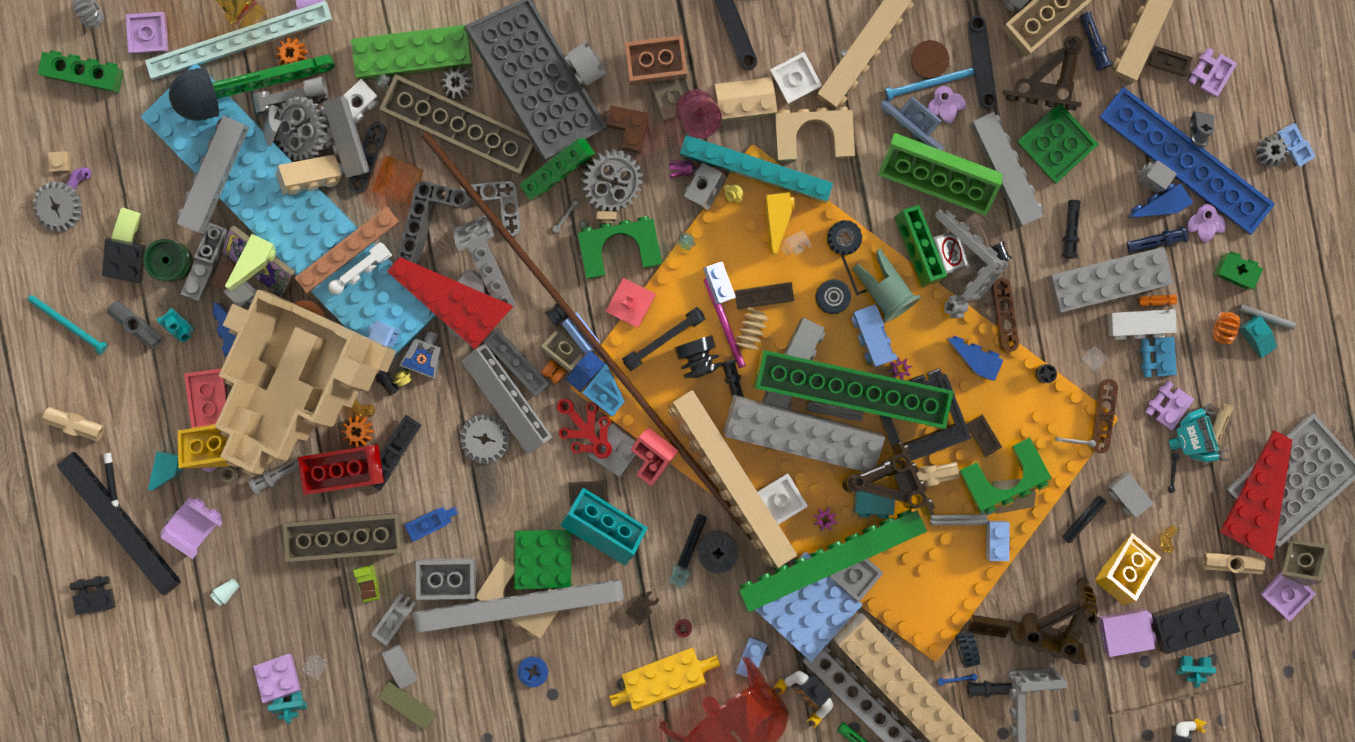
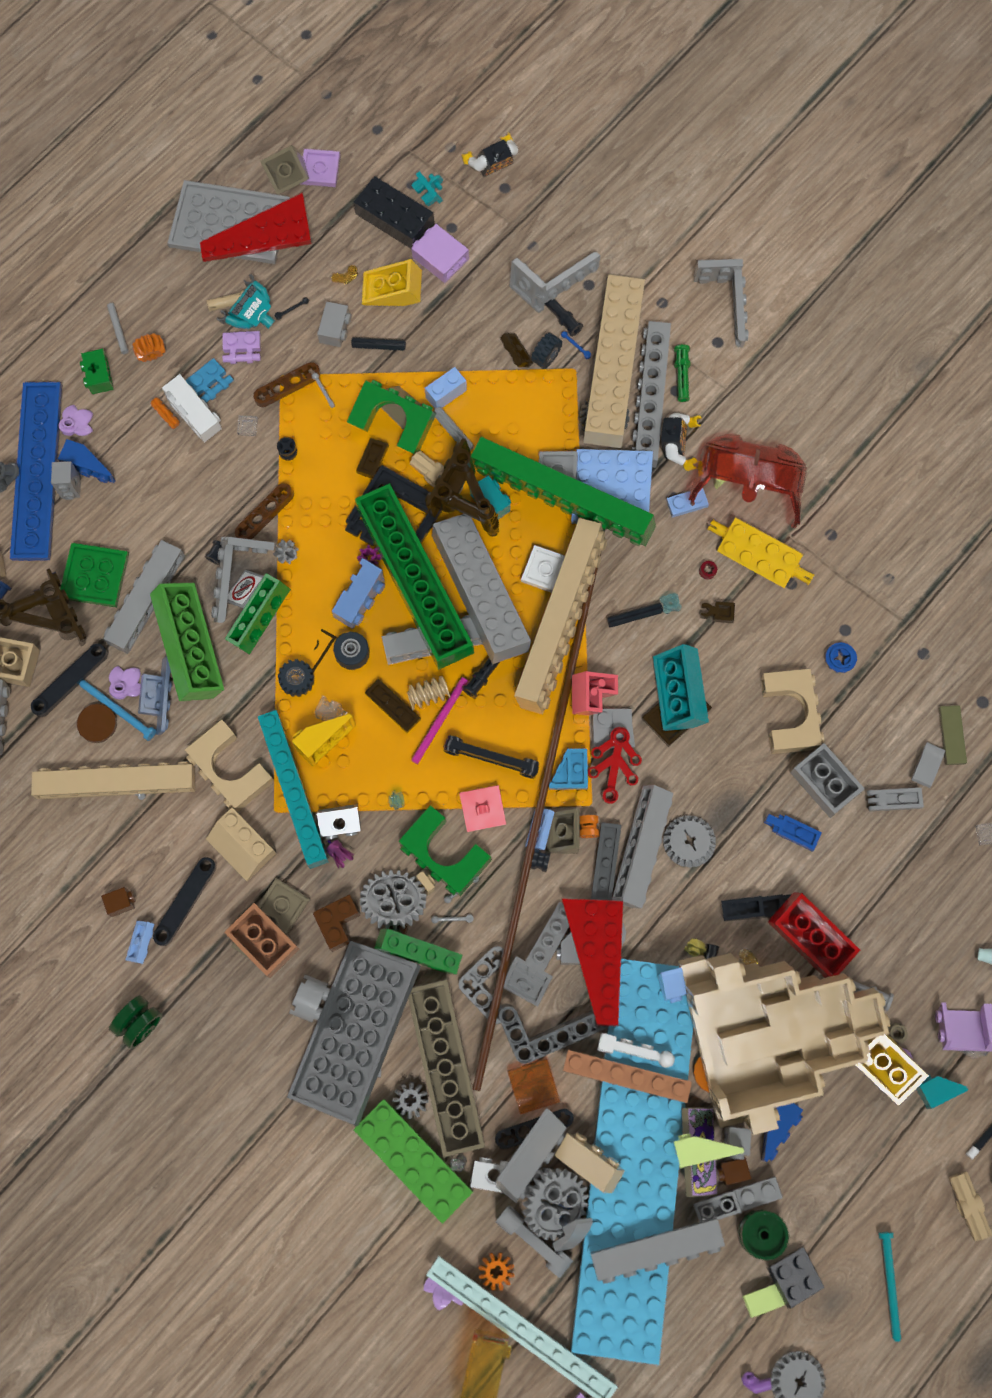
camera: 125 degrees left, 15 degrees down
dark grey piece [106,300,163,350] -> none
teal hips [156,308,195,343] -> none
piece [169,55,335,121] -> none
coral plate [184,368,228,428] -> none
dark tan brick [282,512,405,562] -> none
orange gear [341,415,375,448] -> none
lime leg [353,564,380,603] -> none
torso [400,330,443,378] -> none
light grey beam [413,579,624,632] -> none
green plate [514,529,572,589] -> none
blue slope [566,351,606,392] -> none
black wheel [674,335,722,379] -> none
clear pink wheel [676,89,722,139] -> none
black wheel [698,530,738,574] -> none
plate [703,262,735,304] -> none
light yellow plate [724,184,743,203] -> none
white plate [770,52,822,104] -> none
light grey axle [806,401,863,421] -> none
magenta gear [813,507,837,531] -> none
sand green piece [852,249,921,323] -> none
blue slope [946,335,1003,381] -> none
dark brown plate [1010,578,1098,665] -> none
light grey brick [1047,247,1173,313] -> none
black pin [1061,200,1081,259] -> none
dark blue pin [1127,226,1188,253] -> none
tan piece [1202,552,1265,574] -> none
teal slope [1239,316,1277,359] -> none

